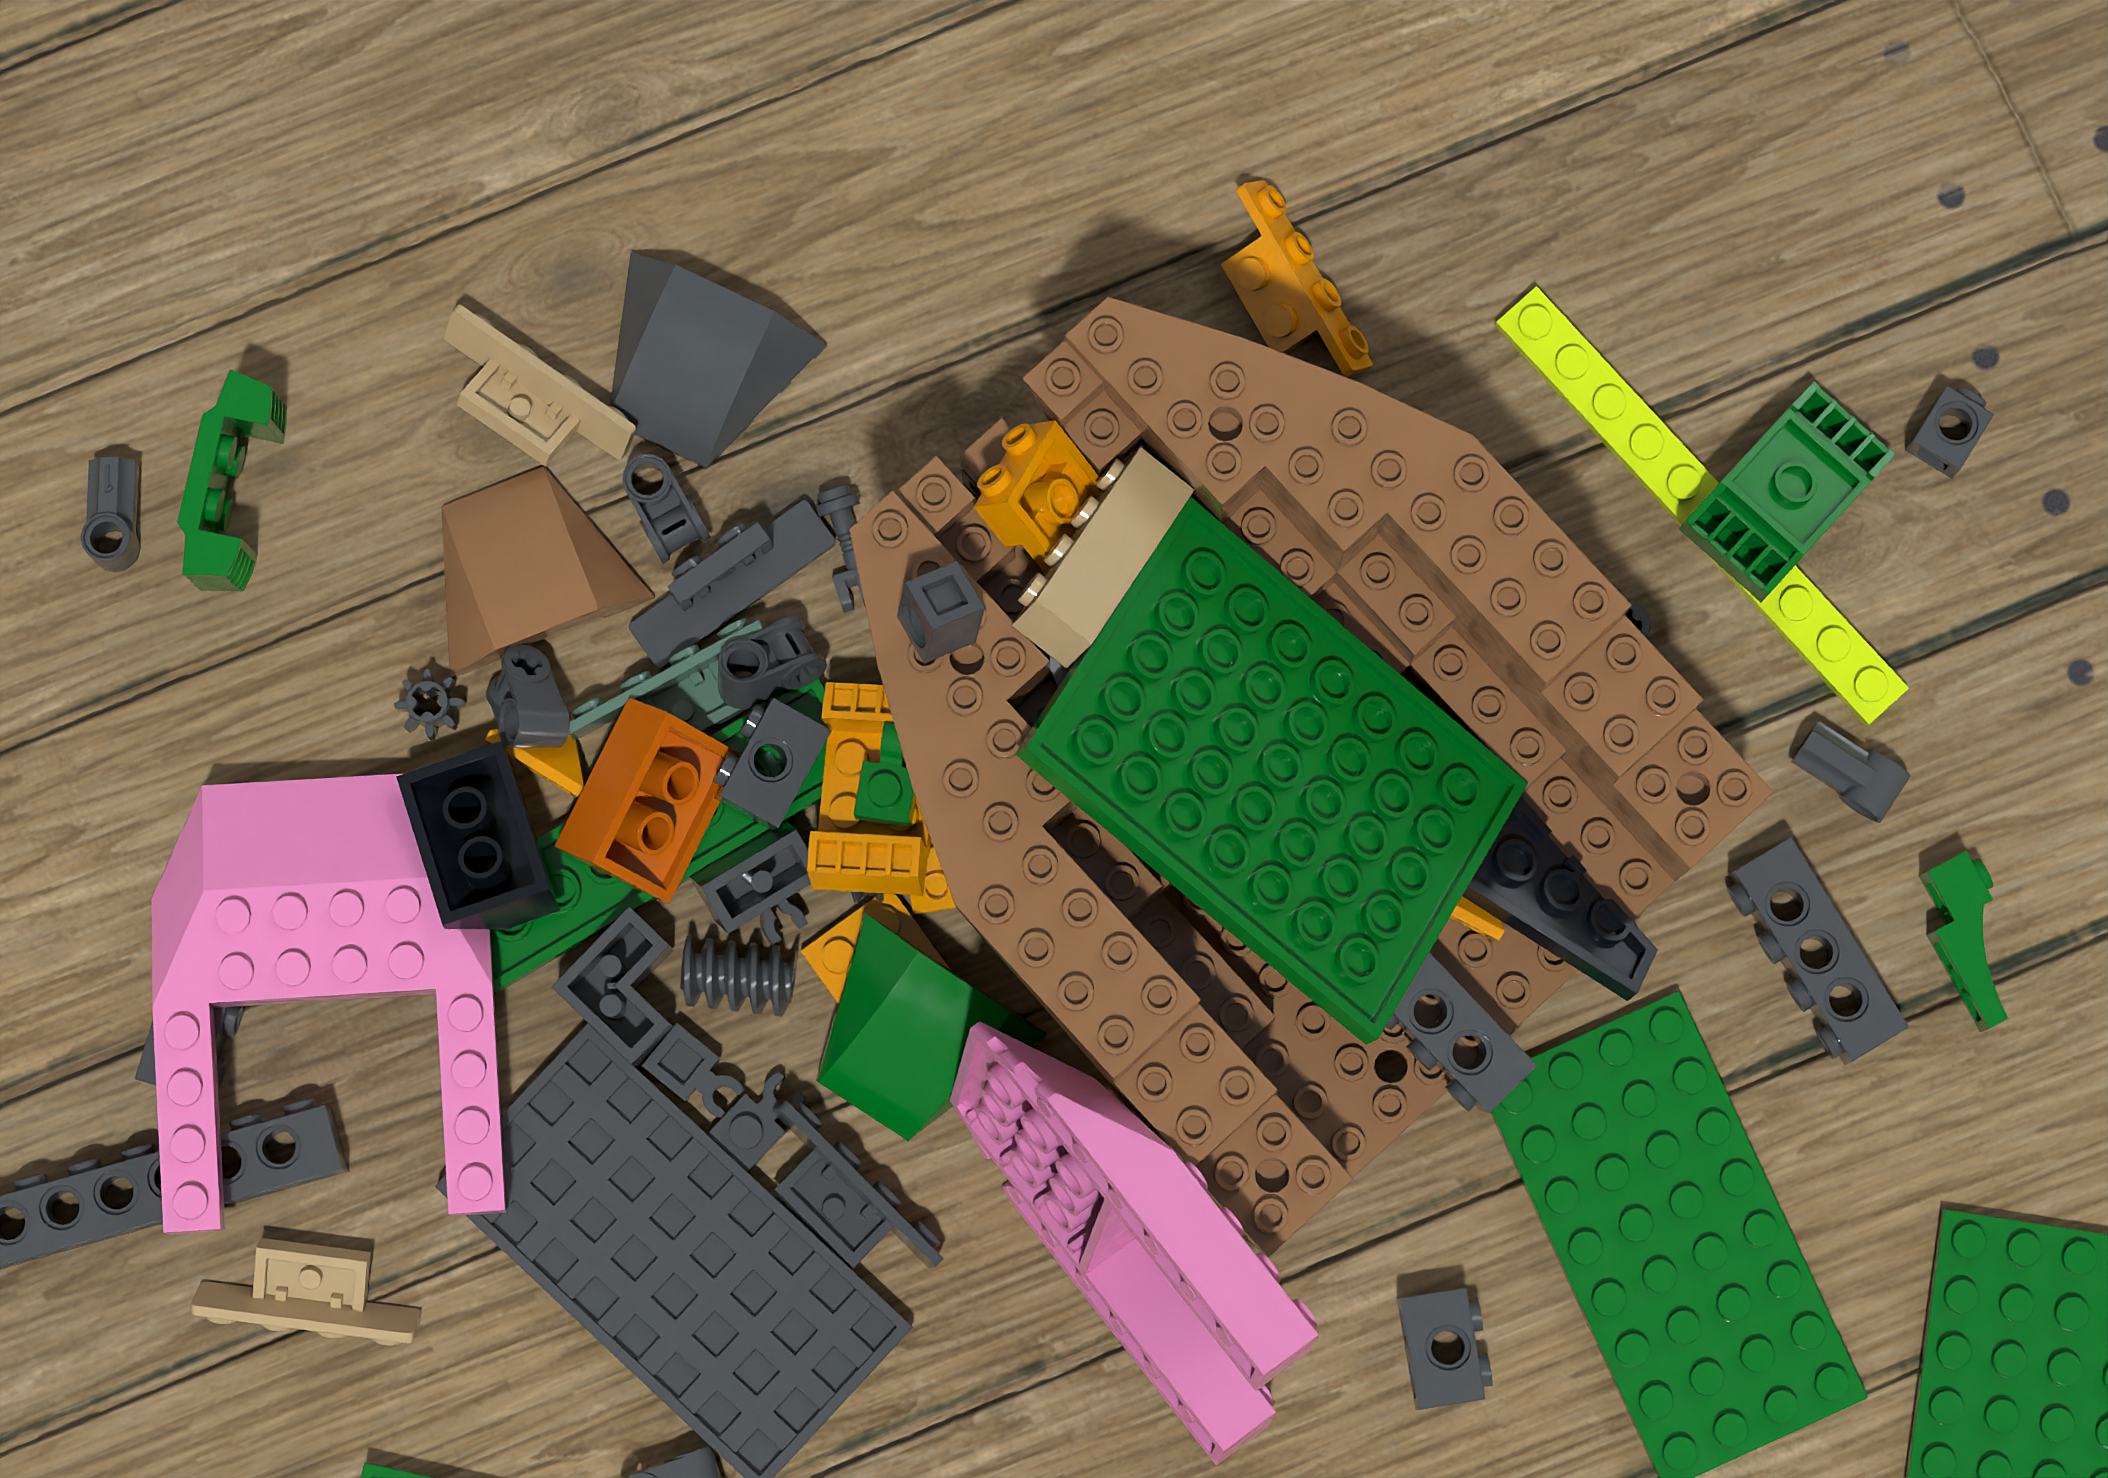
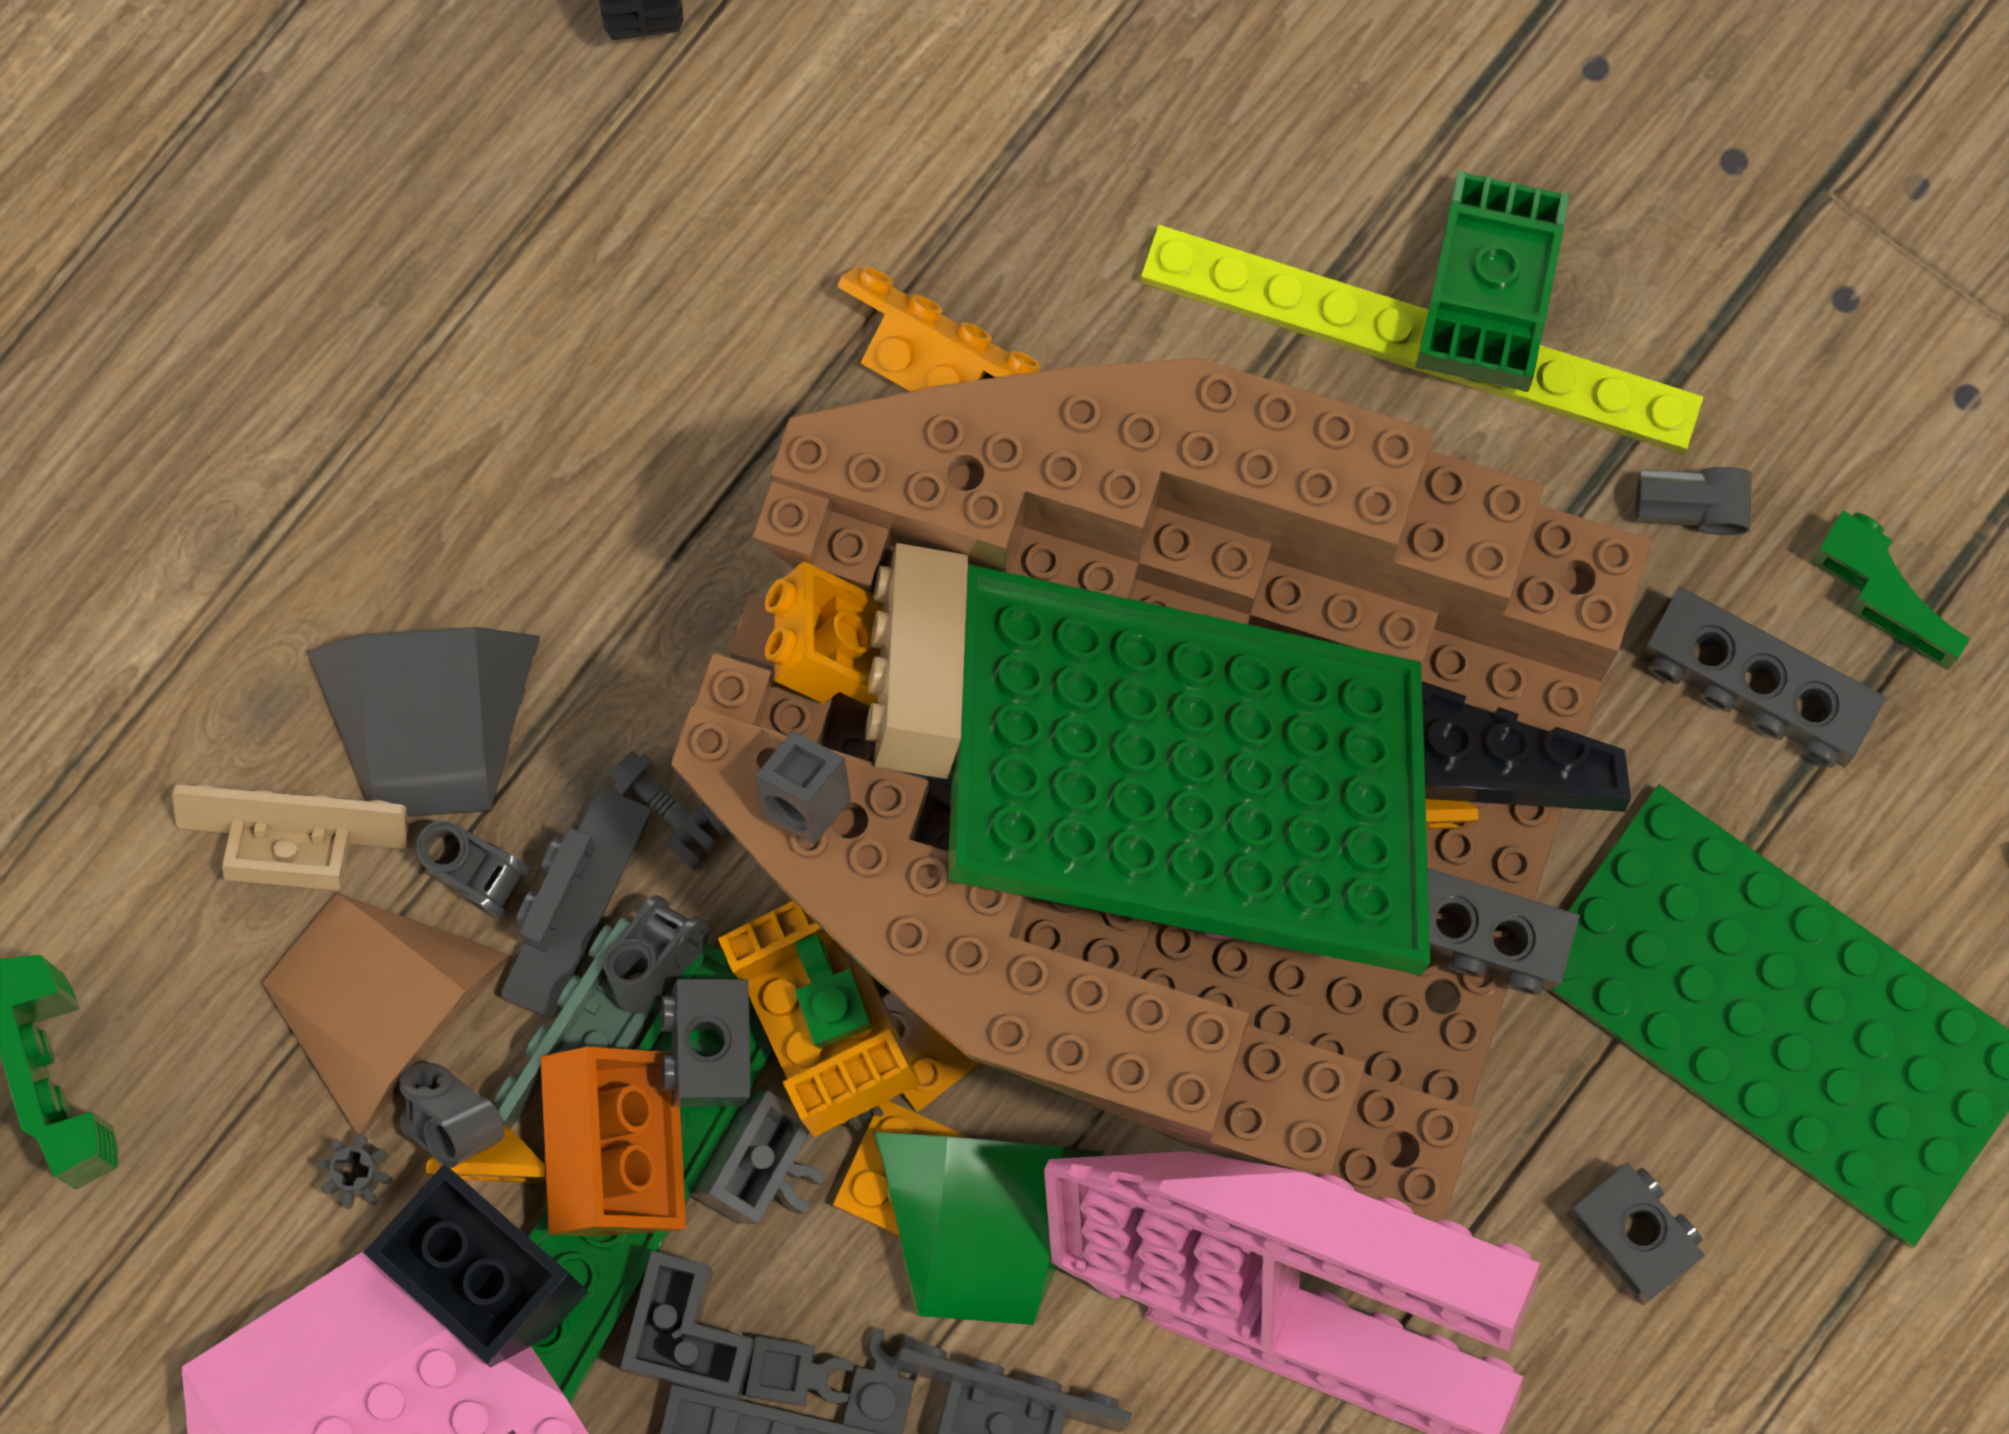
camera: 30 degrees left, 5 degrees down
dark grey piece [680,936,798,1017] -> none
dark grey brick [1905,386,1994,479] -> none

